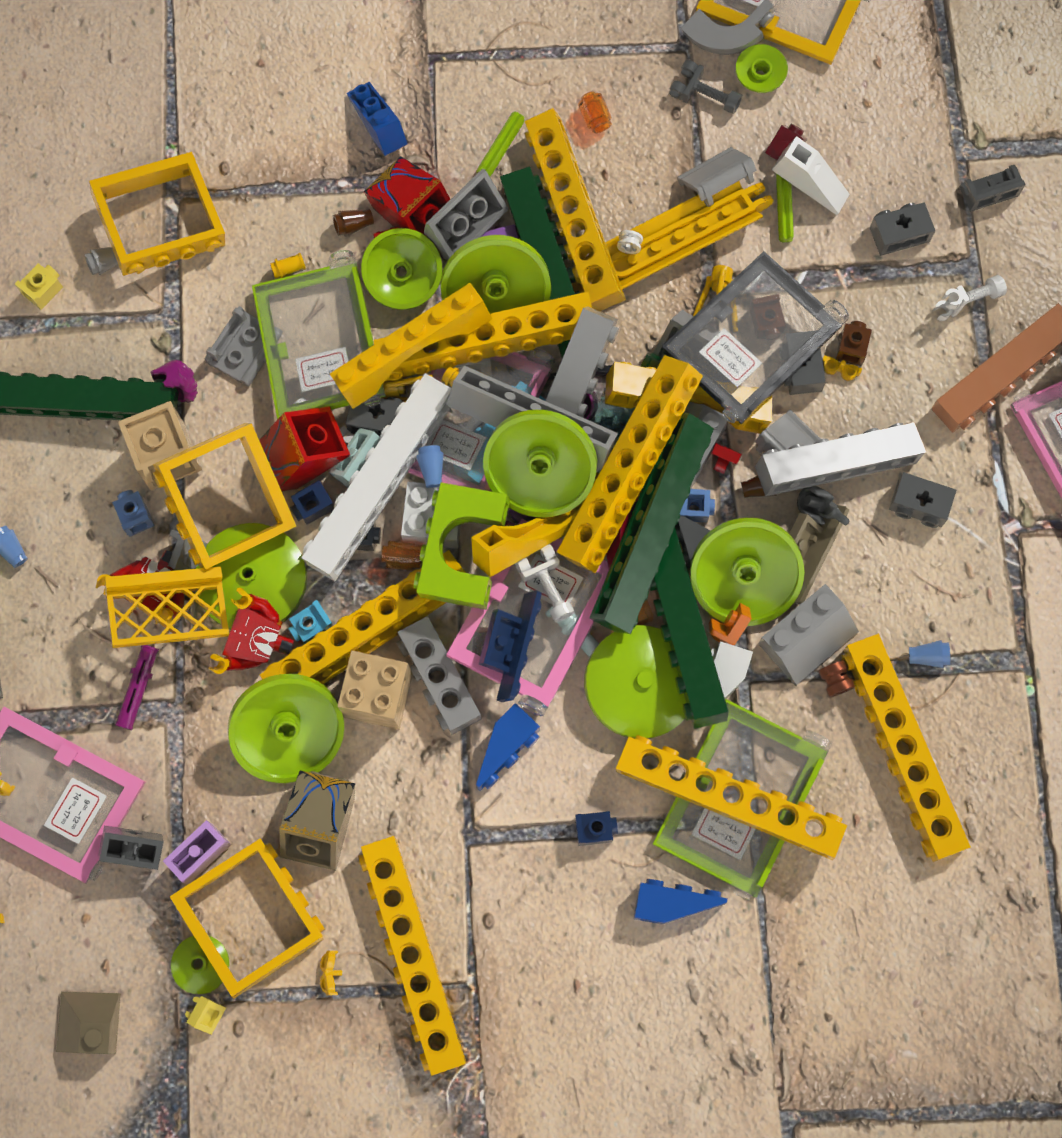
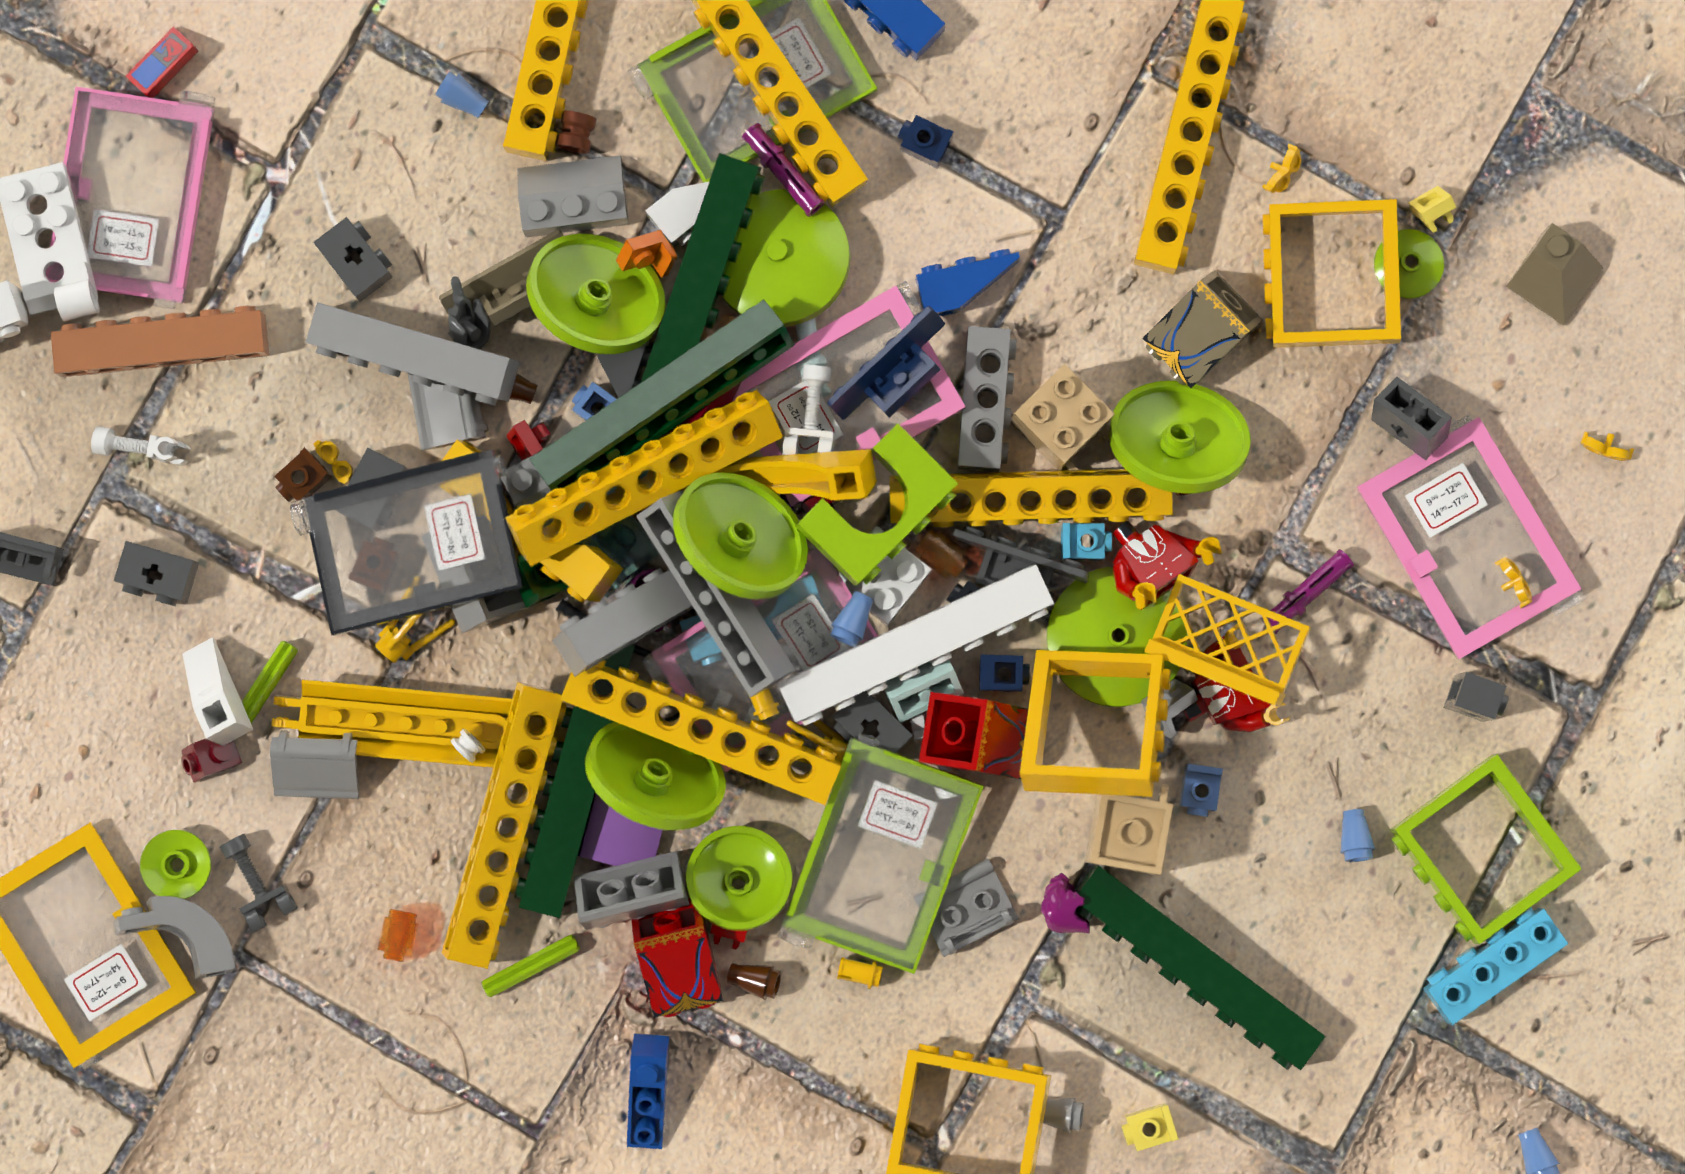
camera: 145 degrees left, 10 degrees up
lavender brick [163,820,232,885] -> none
yellow arch [330,283,492,409] -> none
none -> magenta pin [742,123,825,217]
none -> dark grey bracket [952,526,1089,589]

